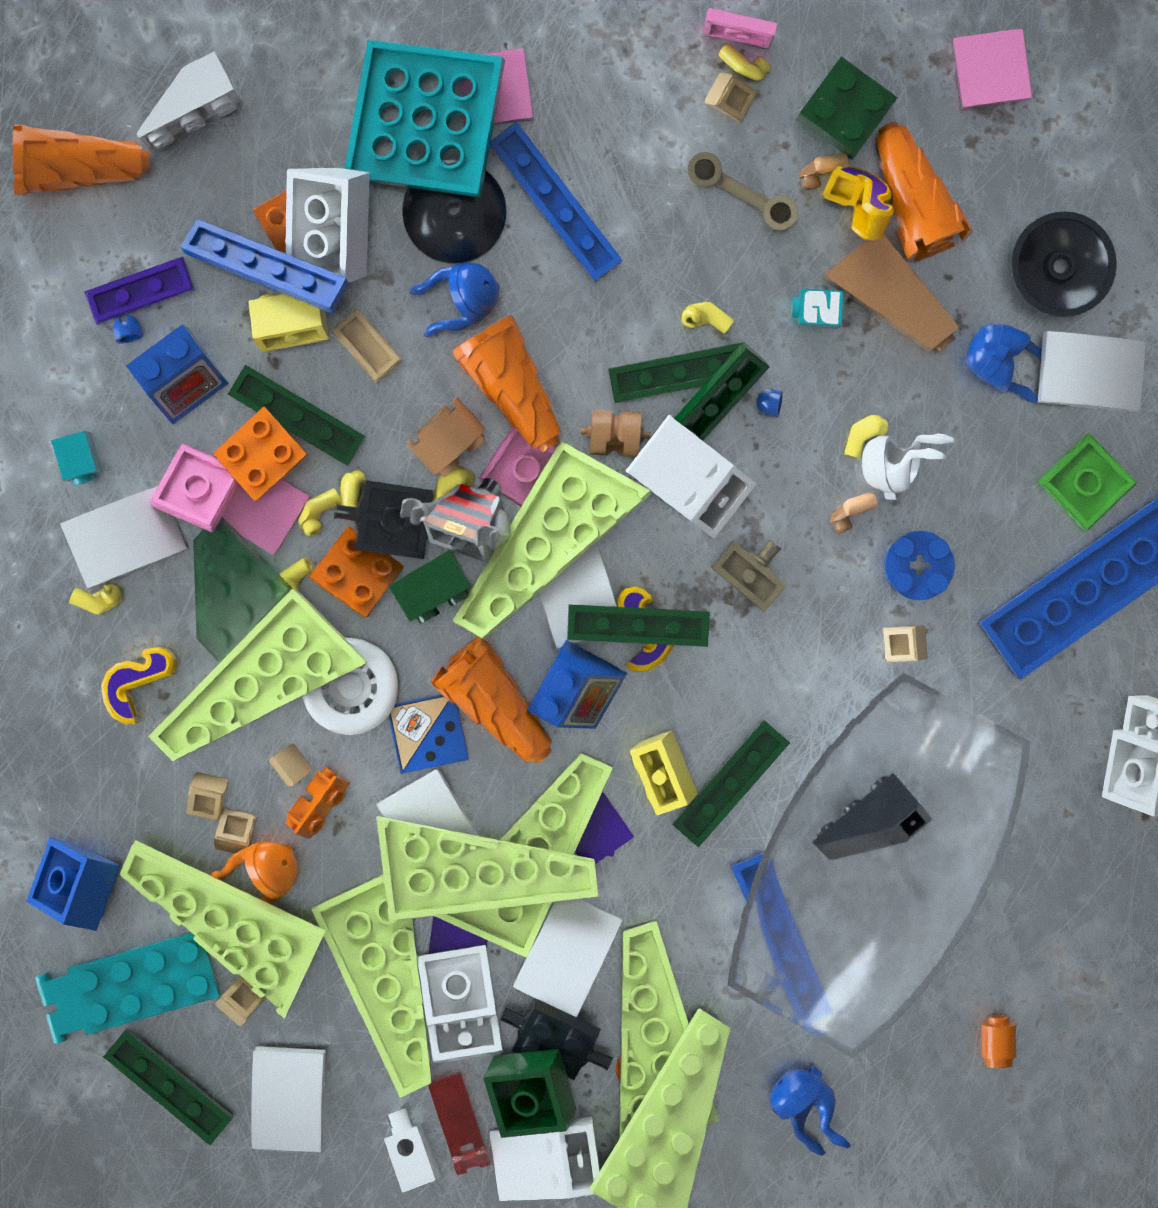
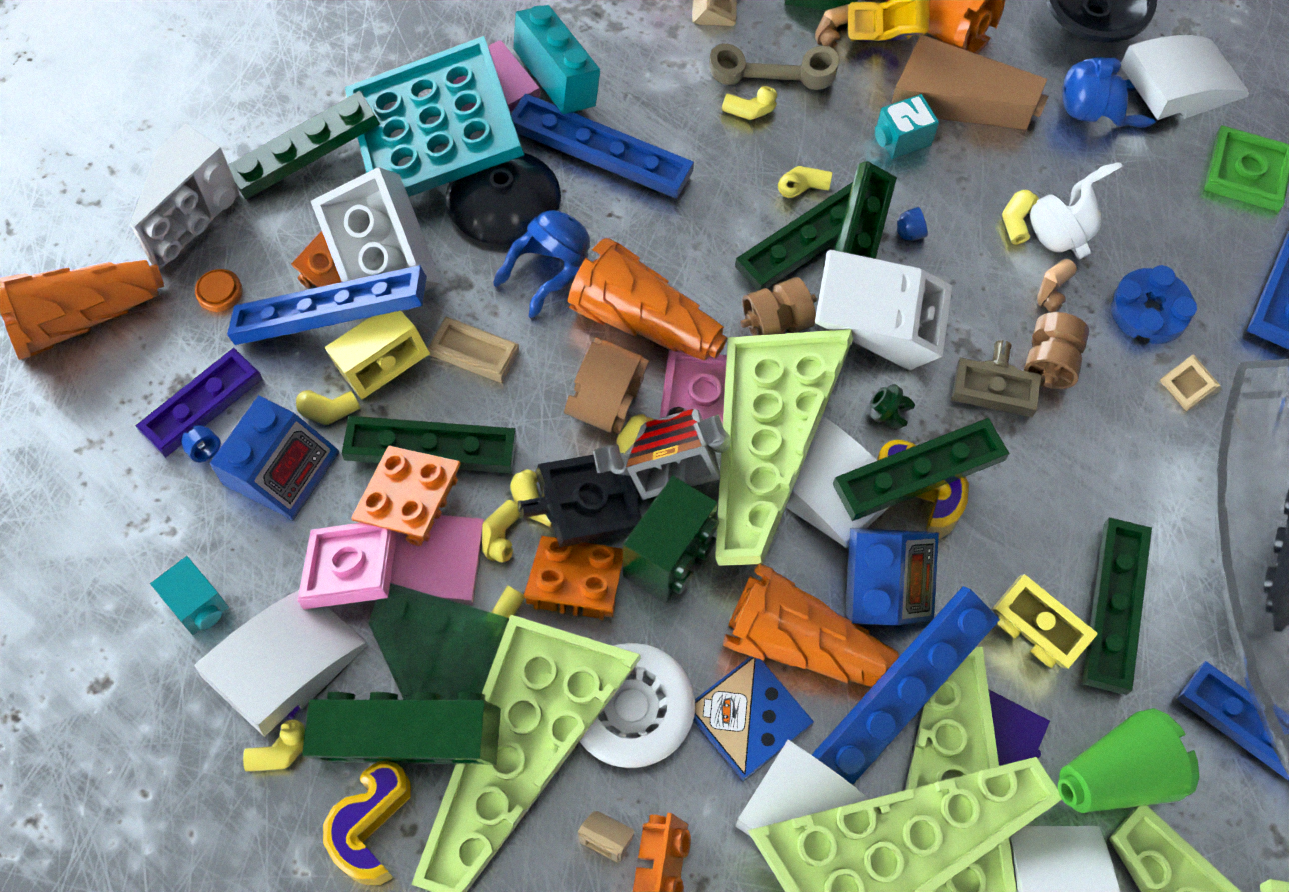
camera: 30 degrees left, 25 degrees down
none -> orange piece [195,269,243,312]
none -> plate [228,91,380,199]
none -> light yellow arm [296,390,360,425]
none -> dark green brick [302,692,501,765]
none -> teal brick [513,5,601,114]
none -> light yellow arm [722,86,778,120]
none -> blue plate [811,586,1000,785]
none -> dark green plate [870,384,915,430]
none -> medium nougat wheel [1024,312,1089,389]
none -> bright green cone [1058,708,1200,813]

